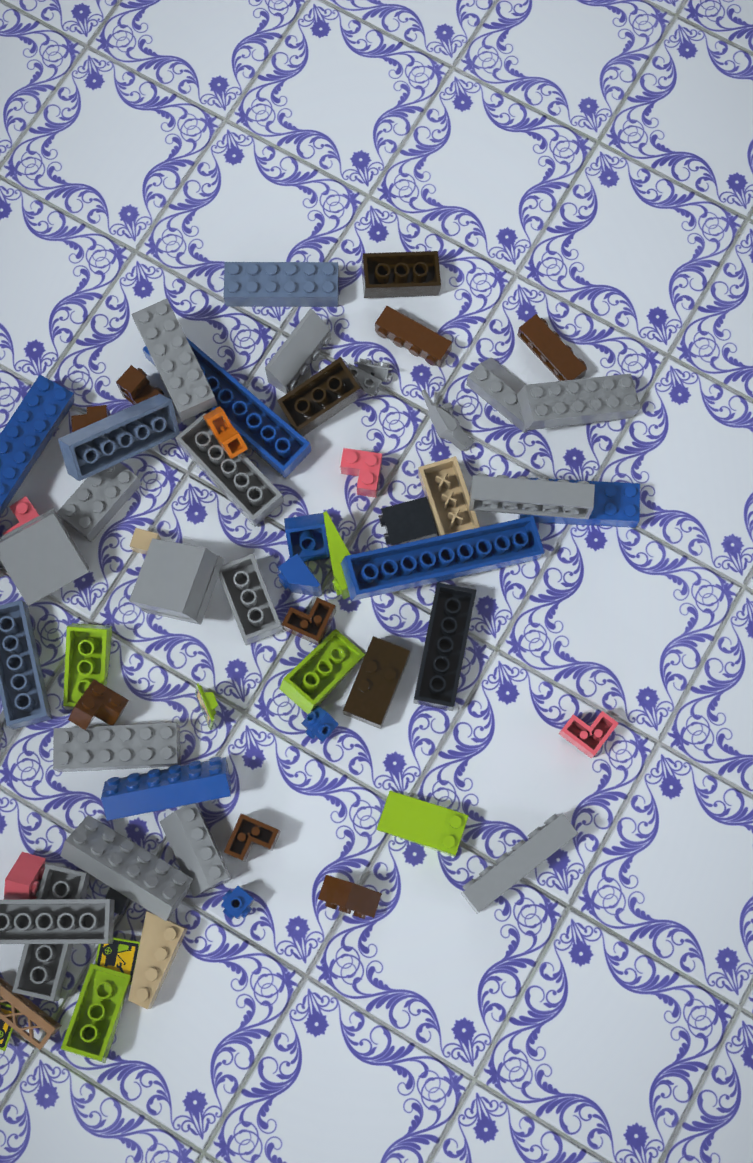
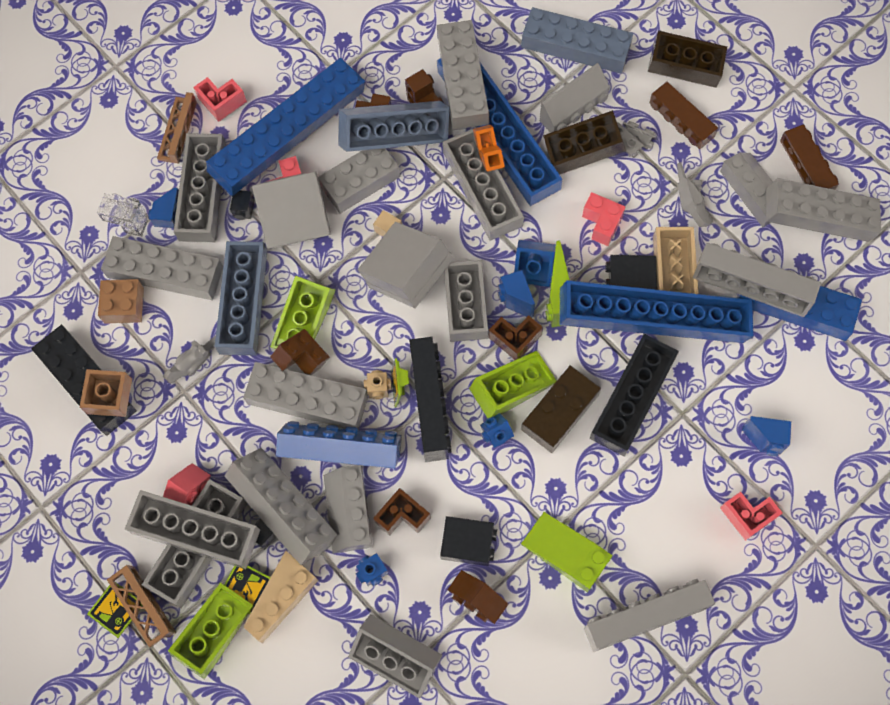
camera: 20 degrees right, 5 degrees down
none -> light grey slope [348,614,442,698]
none -> tan brick [364,370,392,399]
none -> black brick [409,336,452,462]
none -> black brick [440,516,497,566]
none -> blue slope [742,416,792,456]

